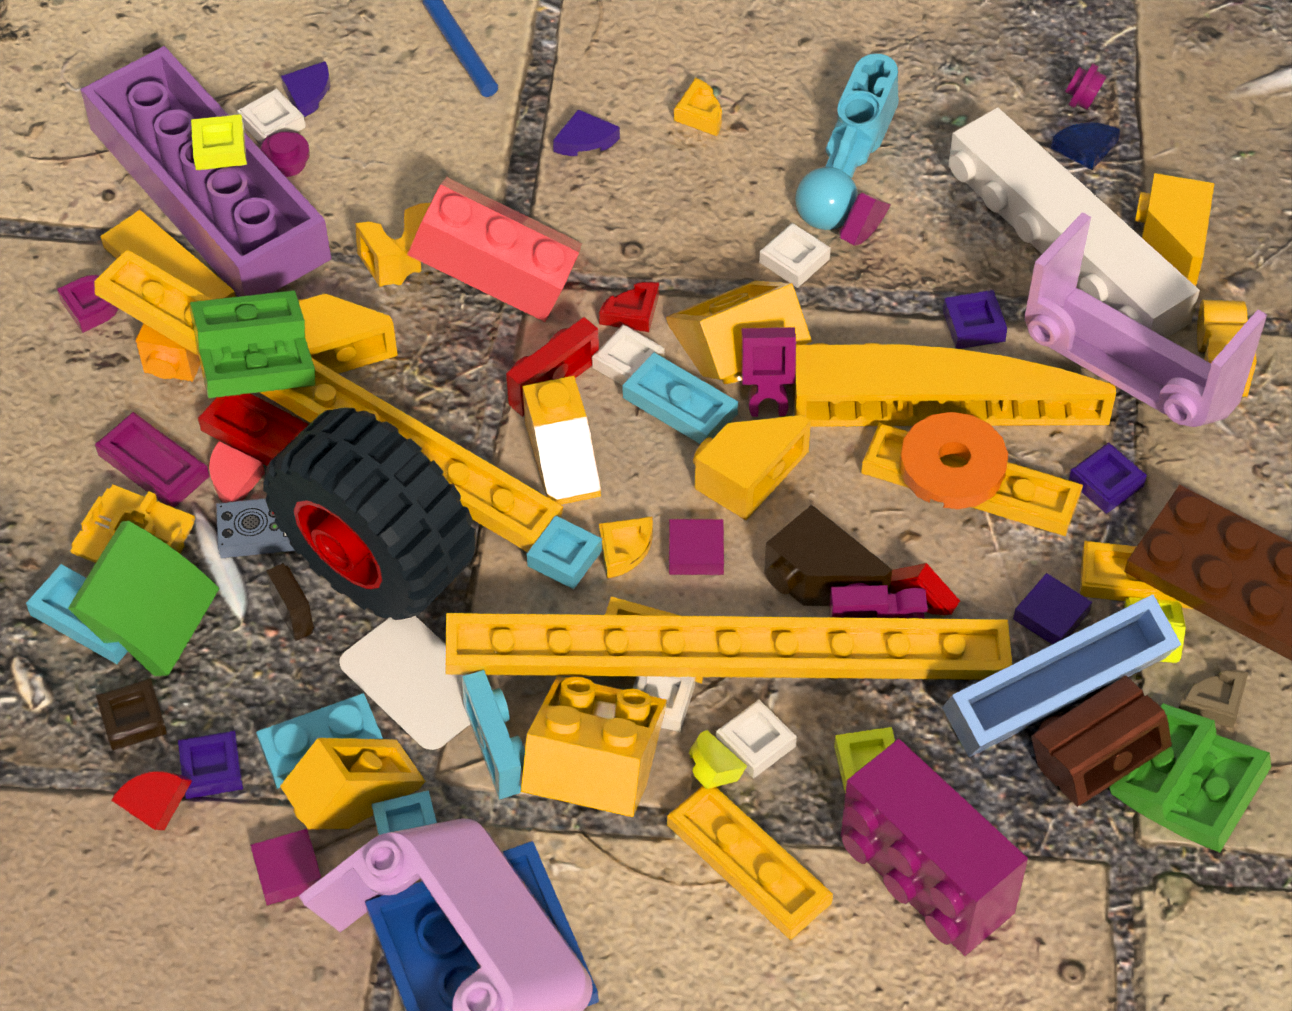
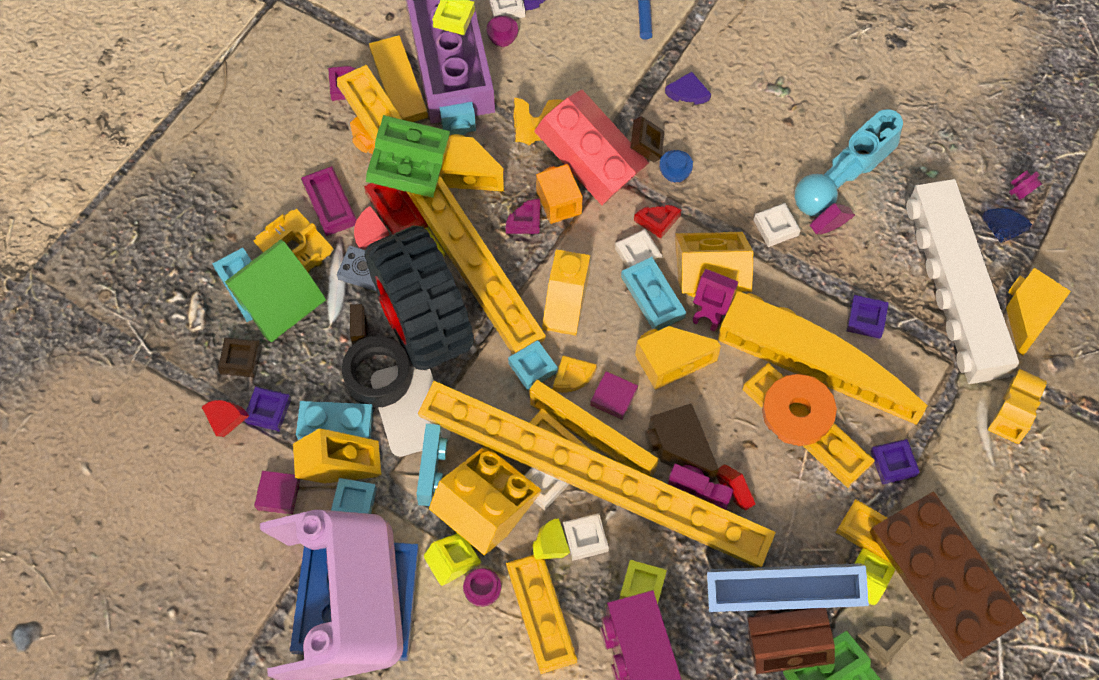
camera: 25 degrees right, 10 degrees up
red plate [506,317,599,417] -> none
yellow tile [674,78,722,136] -> none
dark purple tile [1013,573,1092,645] -> none
lavender windscreen [1025,212,1267,427] -> none
none -> black tyre [342,336,412,407]
none -> neon yellow slope [424,533,481,586]
none -> medium azure plate [439,102,476,135]
none -> magenta plate [463,568,501,607]
none -> magenta tile [505,199,540,234]
none -> yellow tile [530,380,658,477]
none -> light orange brick [536,164,582,224]
none -> dark brown tile [630,116,665,163]
none -> blue plate [659,150,693,182]

